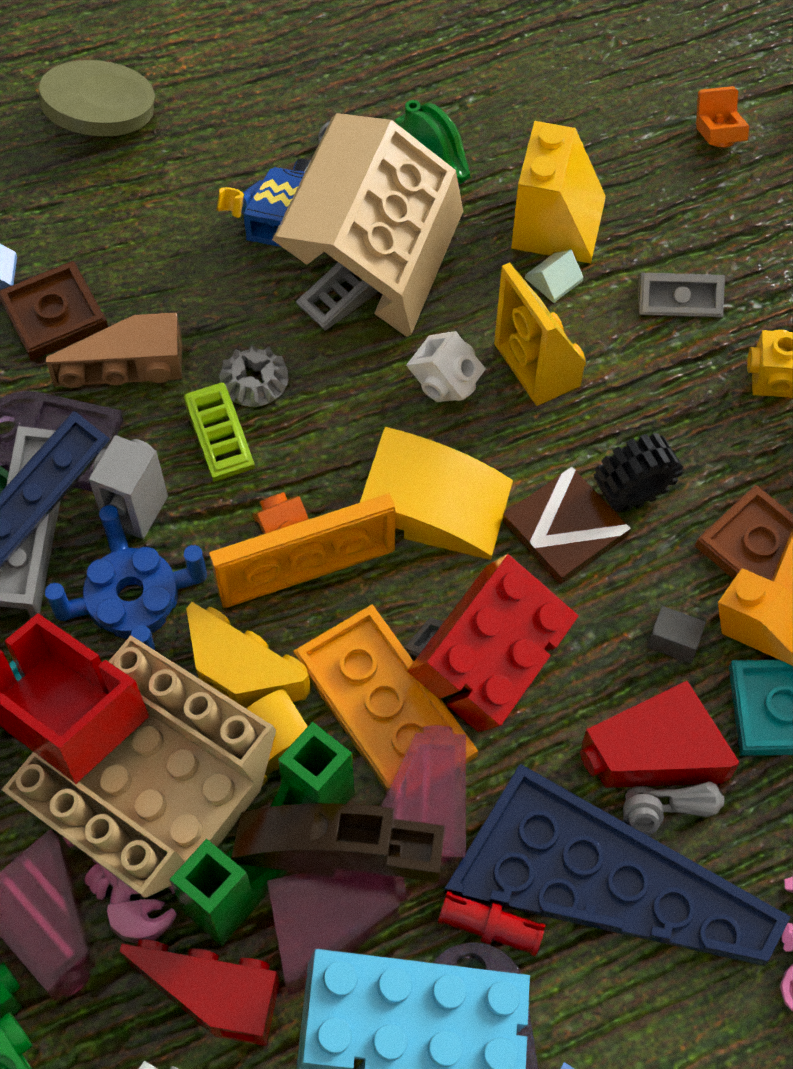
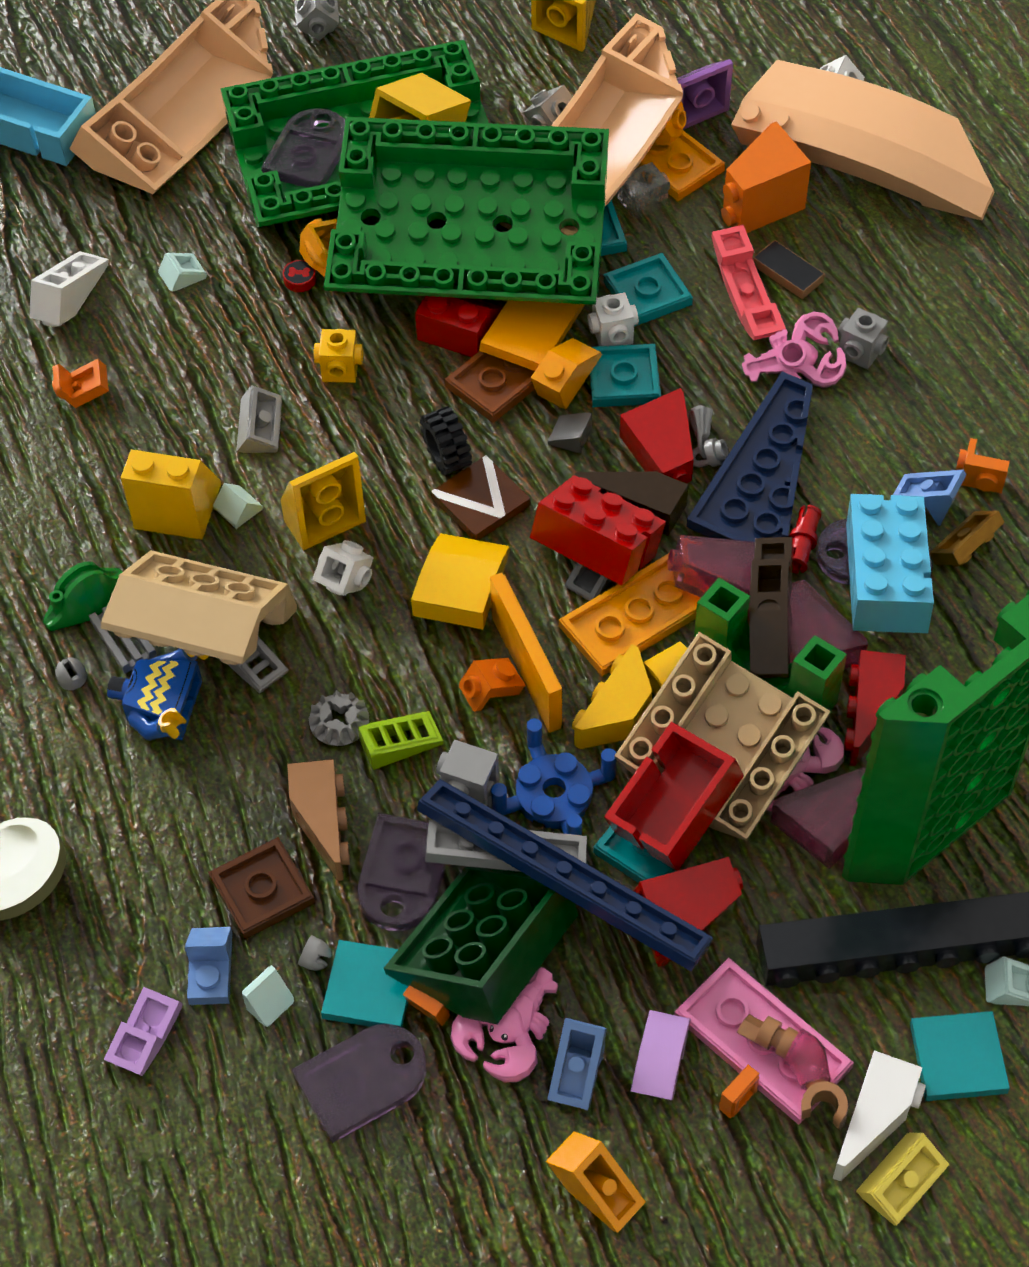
camera: 90 degrees left, 5 degrees down
none -> dark brown slope [574,471,688,536]

